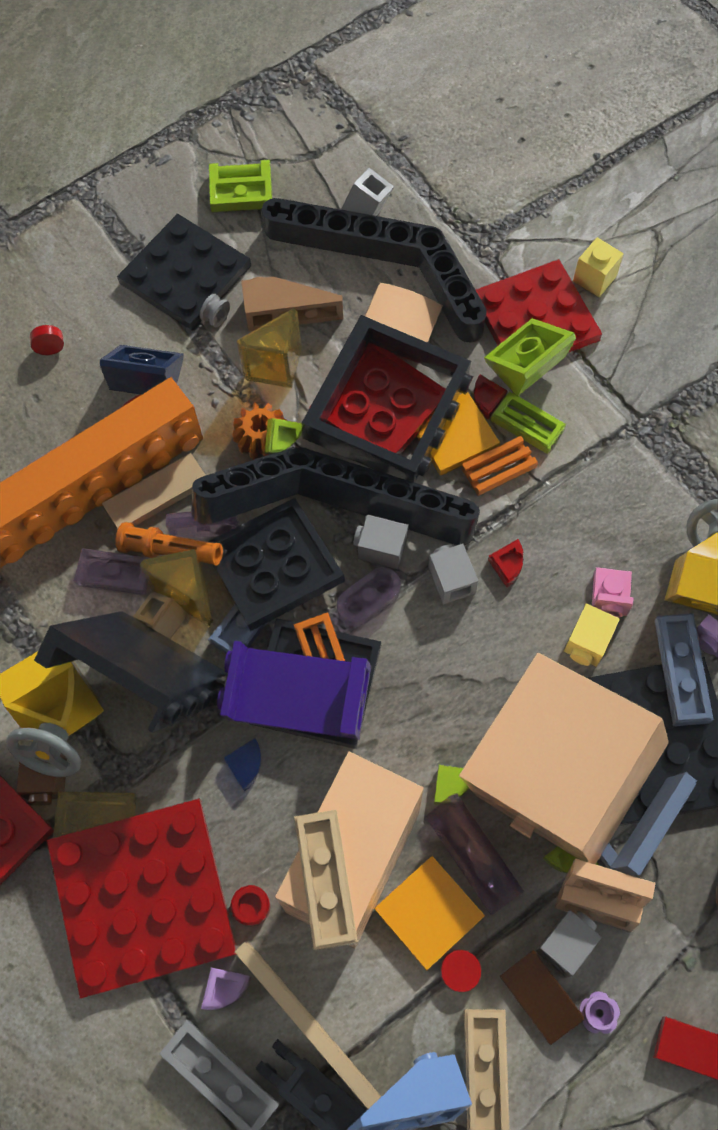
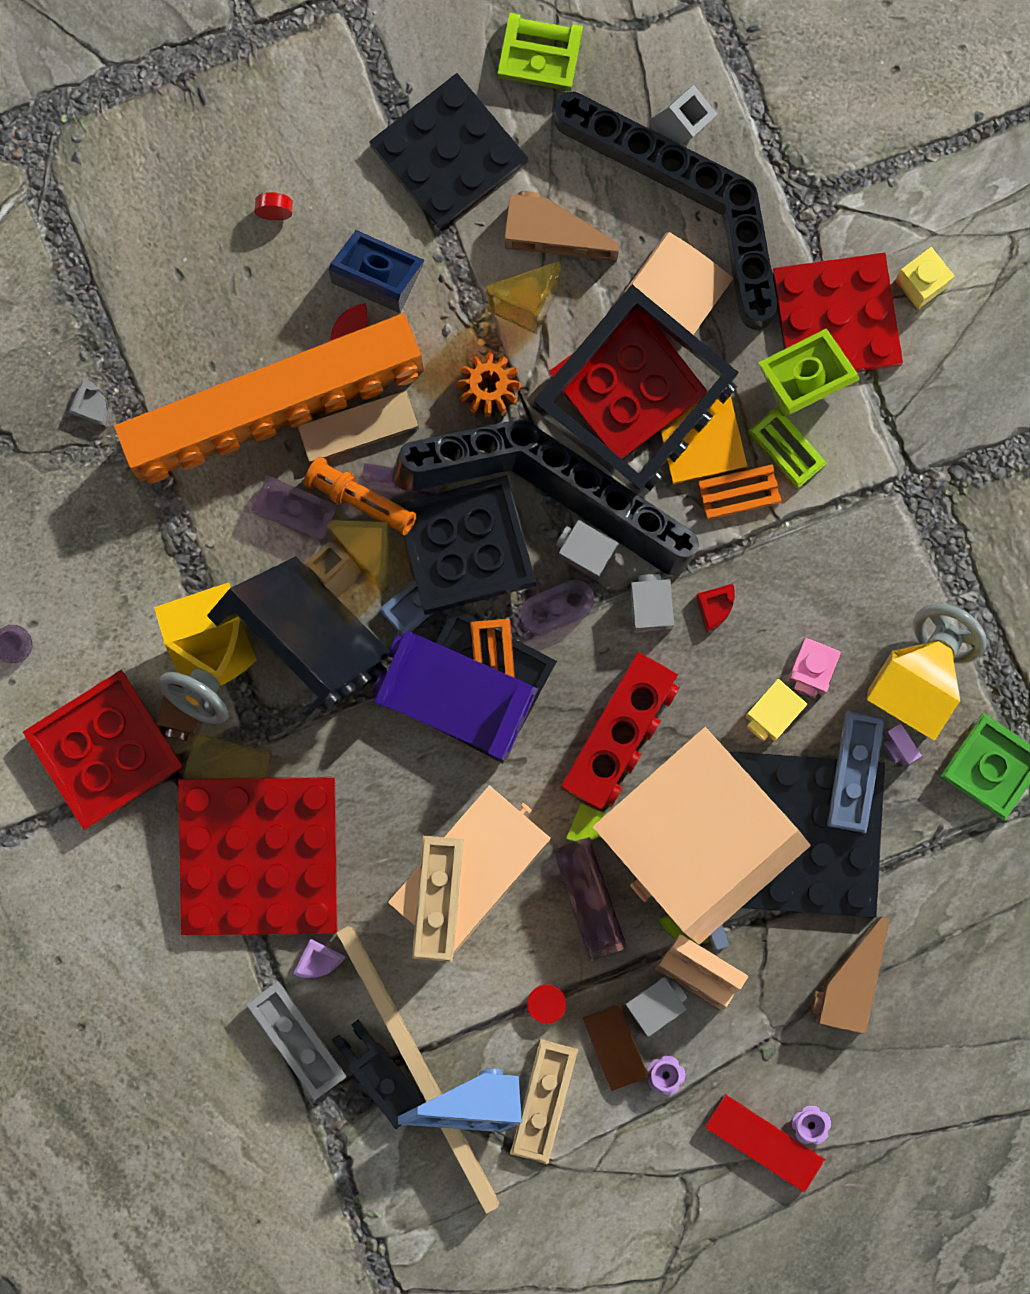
camera: 10 degrees right, 15 degrees up
light grey bush [200,294,230,327] -> none
clear blue tile [224,738,261,791] -> none
red tile [231,885,271,927] -> none
lime tile [265,418,302,454] -> none
light orange tile [374,856,485,971] -> none
red tile [474,374,507,420] -> none
sand blue tile [610,772,697,876] -> none
none -> red brick [560,652,680,811]

